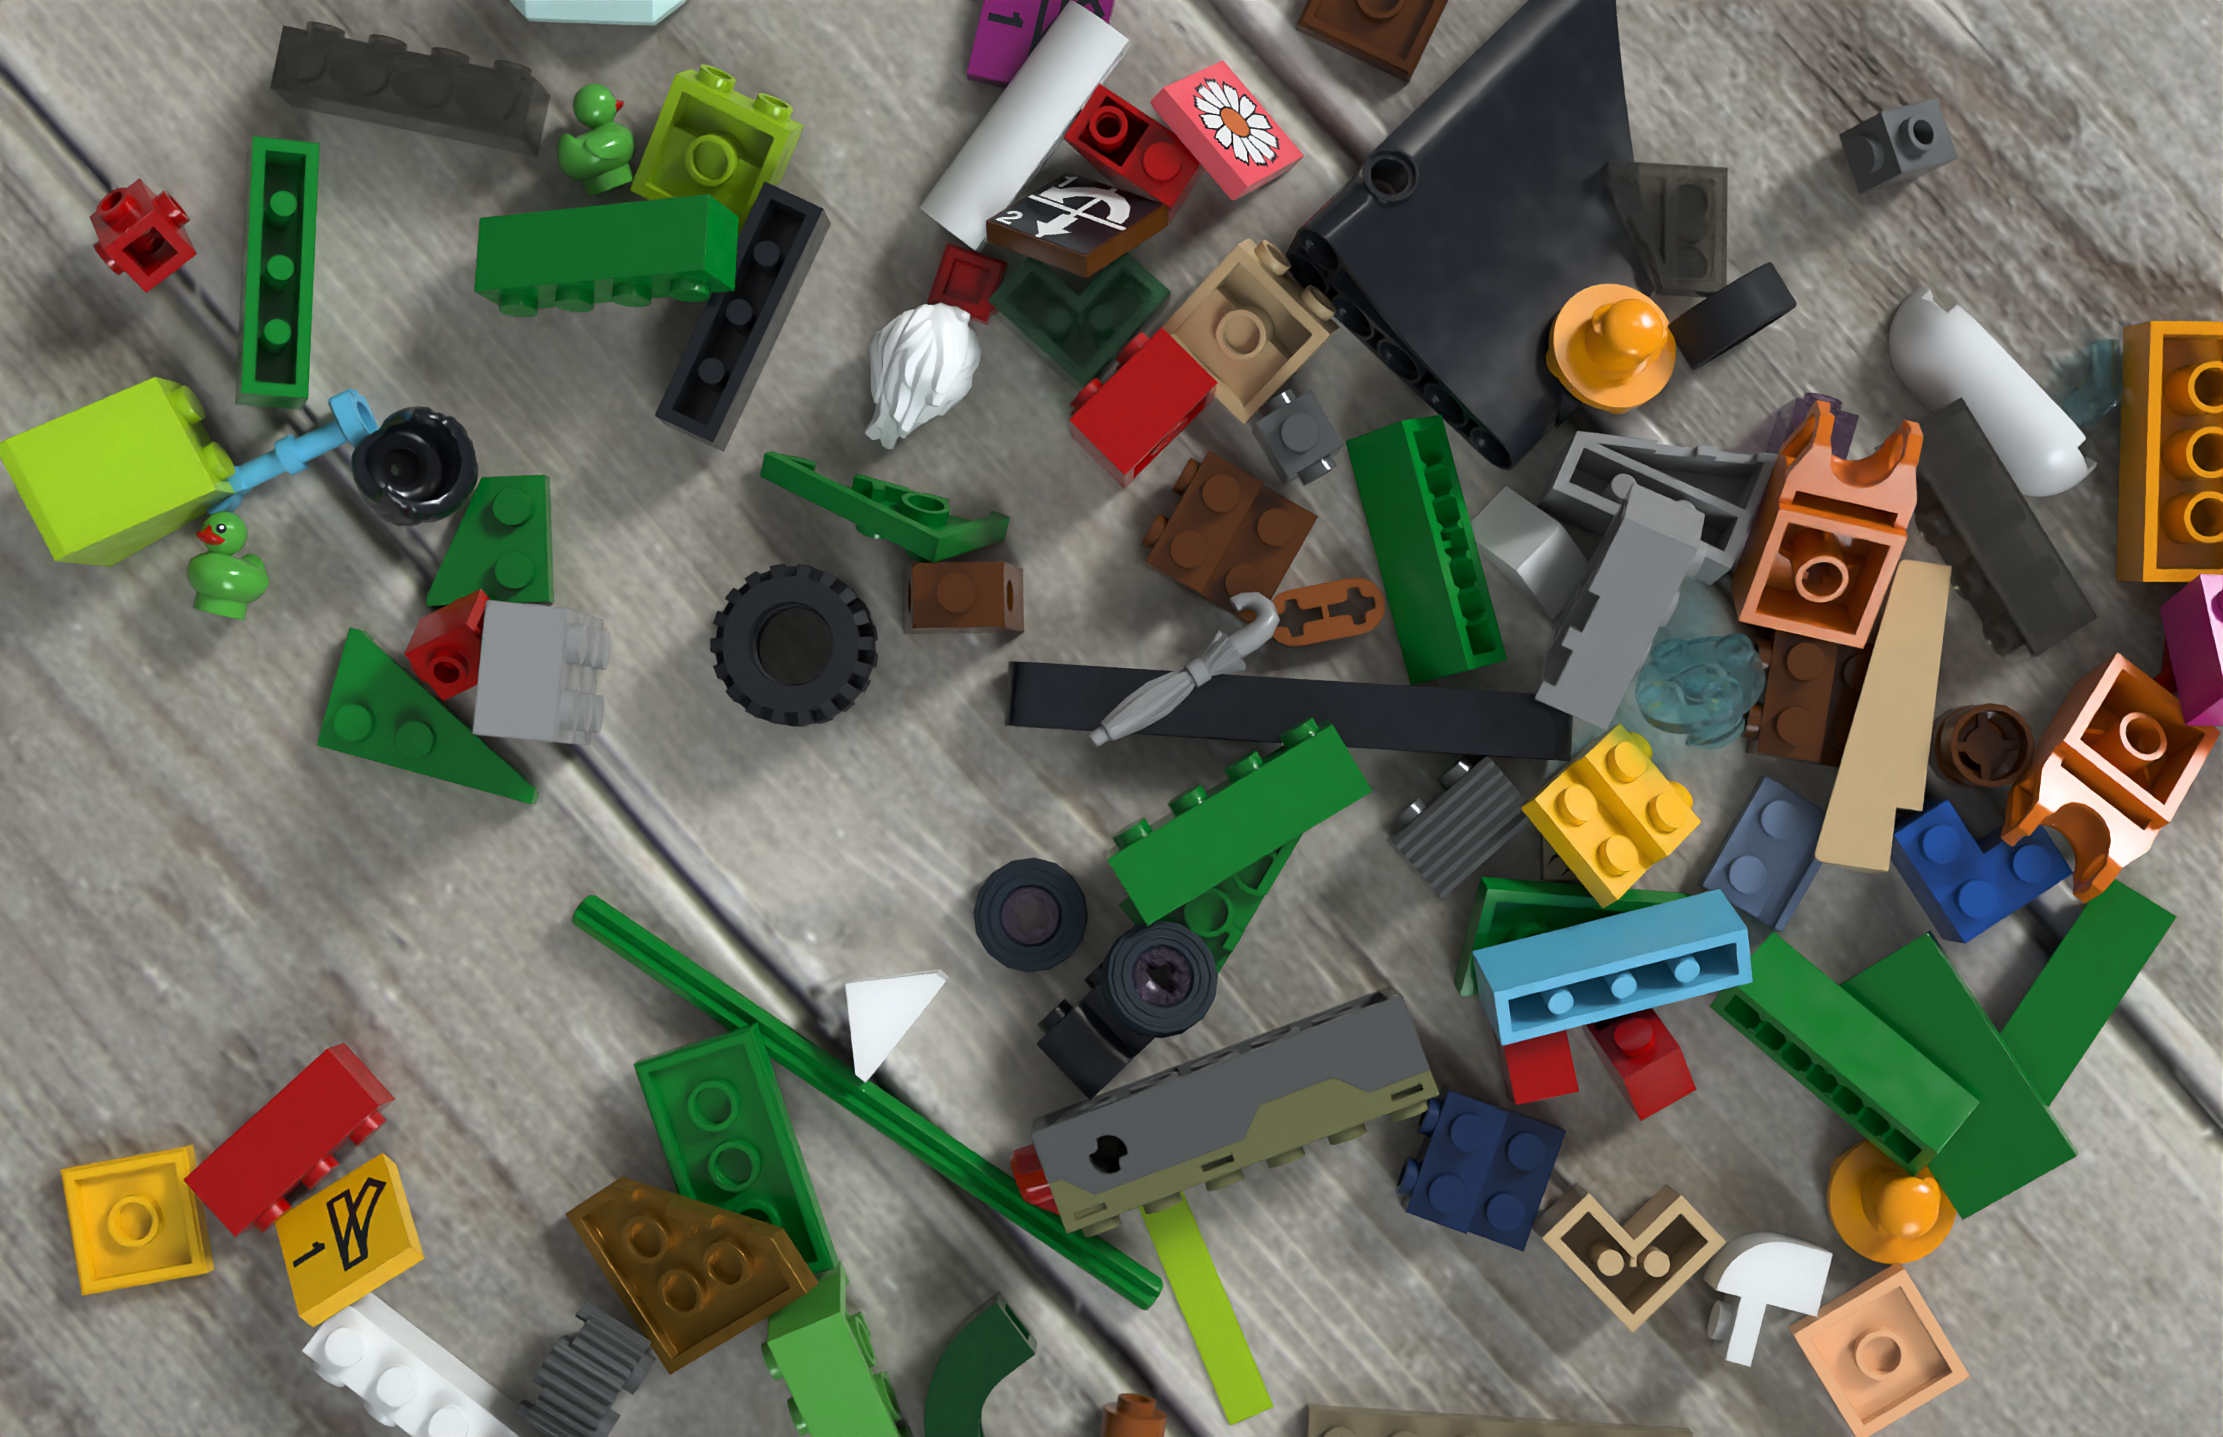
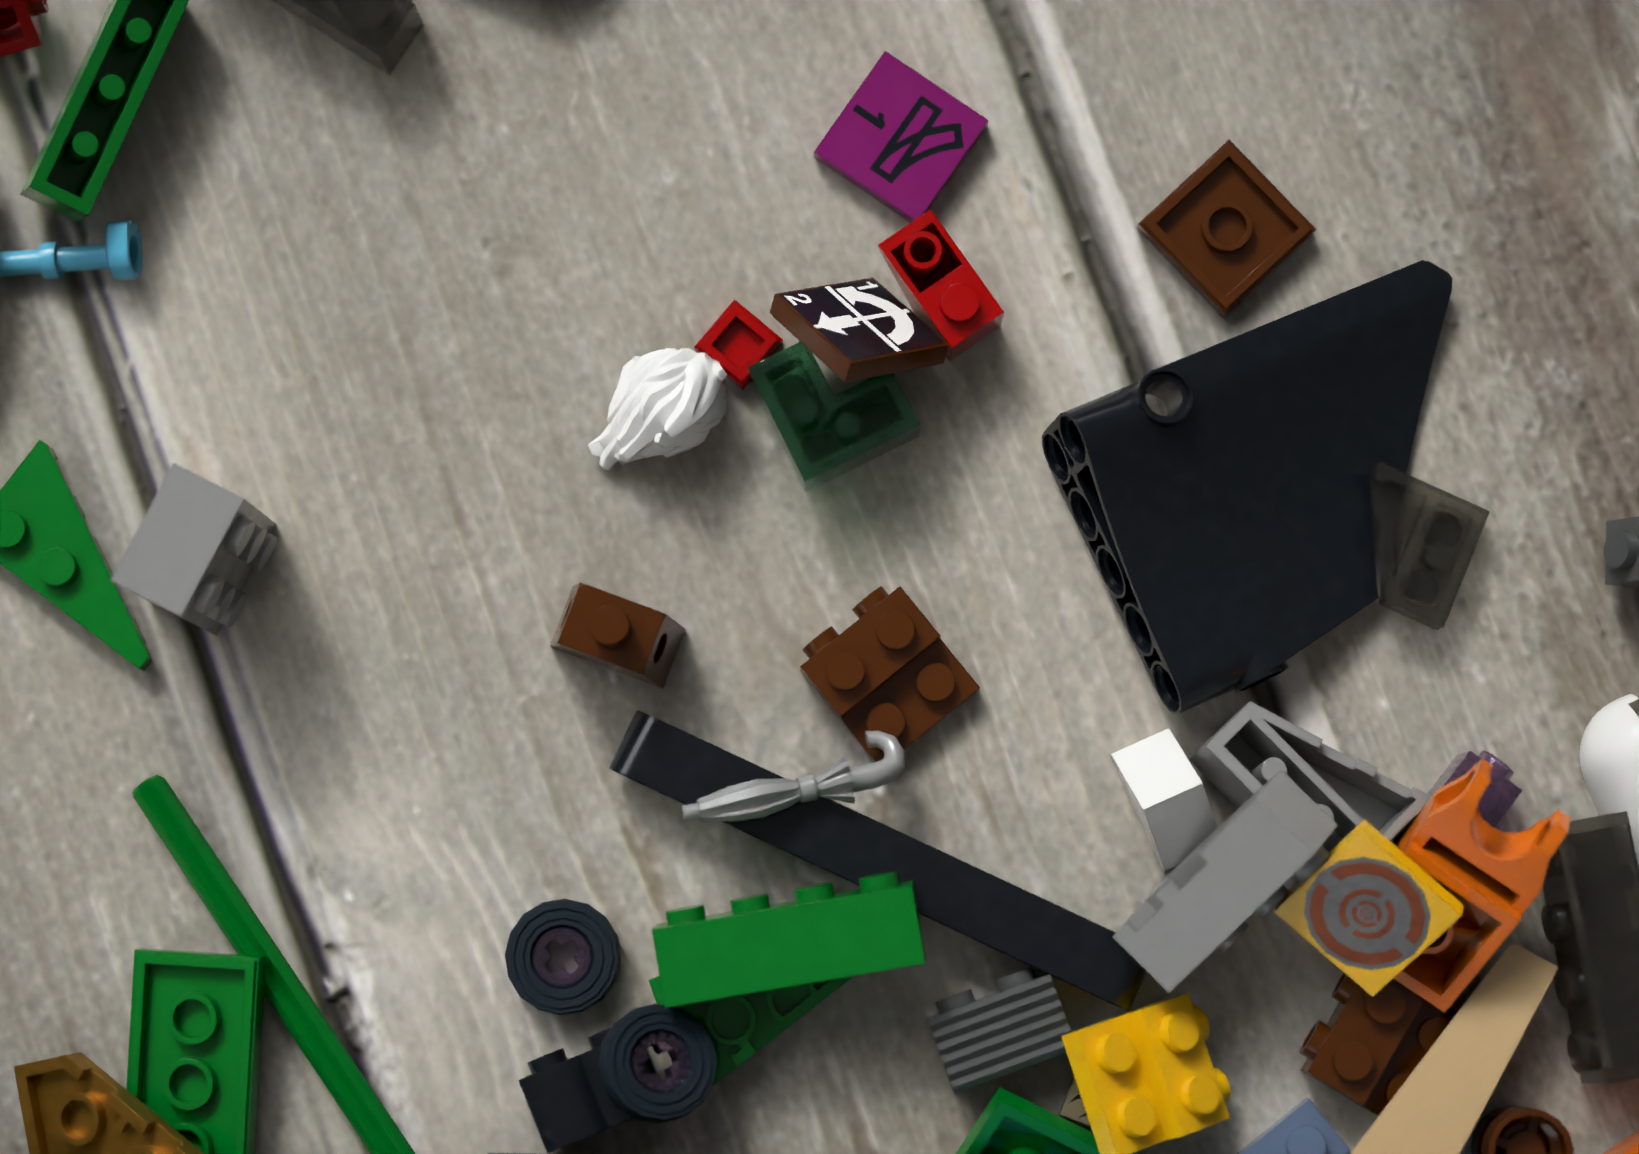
camera: 20 degrees right, 5 degrees down
black piece [351,406,479,526] -> none
red brick [404,589,490,701] -> none
green wing [426,475,554,608] -> none
green brick [474,194,739,317] -> none
bright green animal [557,83,636,197] -> none
lime plate [630,64,805,237] -> none
black brick [654,182,831,452] -> none
black tyre [710,564,878,727] -> none
green wing [760,451,1010,563] -> none
white slope [845,969,949,1083] -> none
white brick [919,0,1131,253] -> none
red brick [1069,327,1218,489] -> none
coral tile [1150,60,1304,201] -> none
tan plate [1162,238,1340,425] -> none
dark grey brick [1252,389,1344,486] -> none
dark orange beam [1271,578,1385,648] -> none
green brick [1345,414,1507,686] -> none
light orange plate [1546,284,1676,415] -> none
clear light blue plate [1635,633,1766,750] -> none
black tyre [1668,262,1797,370] -> none
none -> tile [1274,819,1464,997]

